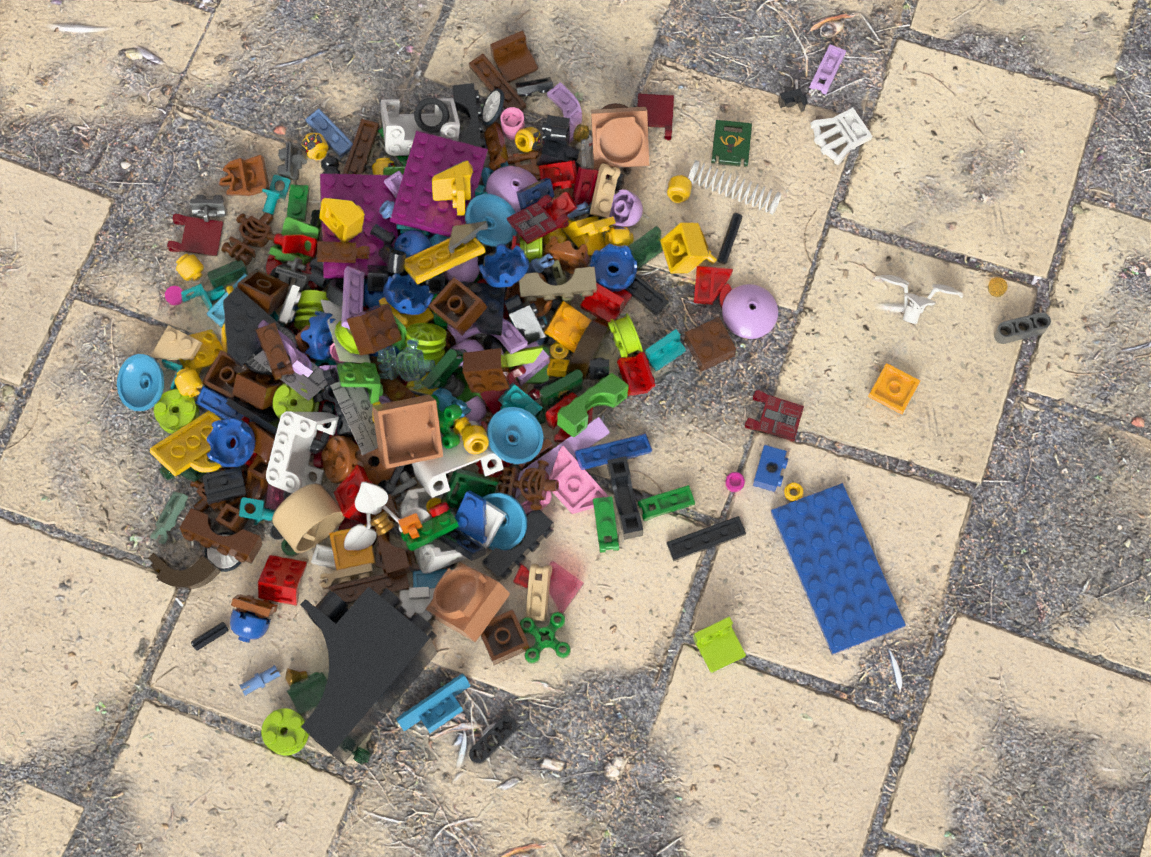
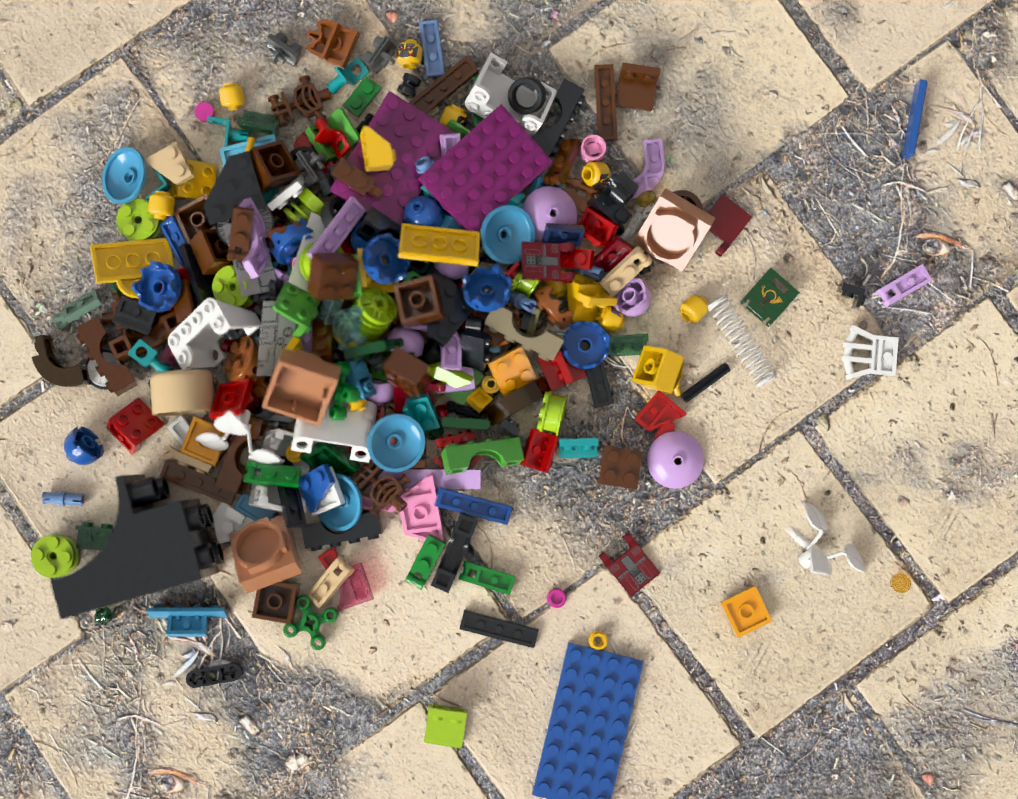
camera: 30 degrees right, 15 degrees up
dark red flag [167,213,224,256] -> none
black axle [191,622,229,651] -> none
dark orange plate [231,594,278,618] -> none
pearl gold rock [285,668,308,688] -> none
black pin [370,224,396,245] -> none
pearl gold wheel [370,511,395,536] -> none
black piece [378,245,406,273] -> none
orange tile [398,513,422,539] -> none
red tile [429,502,450,517] -> none
yellow piece [432,161,473,216] -> none
dark grey tile [448,221,488,253] -> none
yellow head [462,425,489,454] -> none
white wheel [482,88,504,125] -> none
black plate [515,77,553,96] -> none
blue brick [753,445,789,492] -> none
dark grey beam [994,313,1051,344] -> none

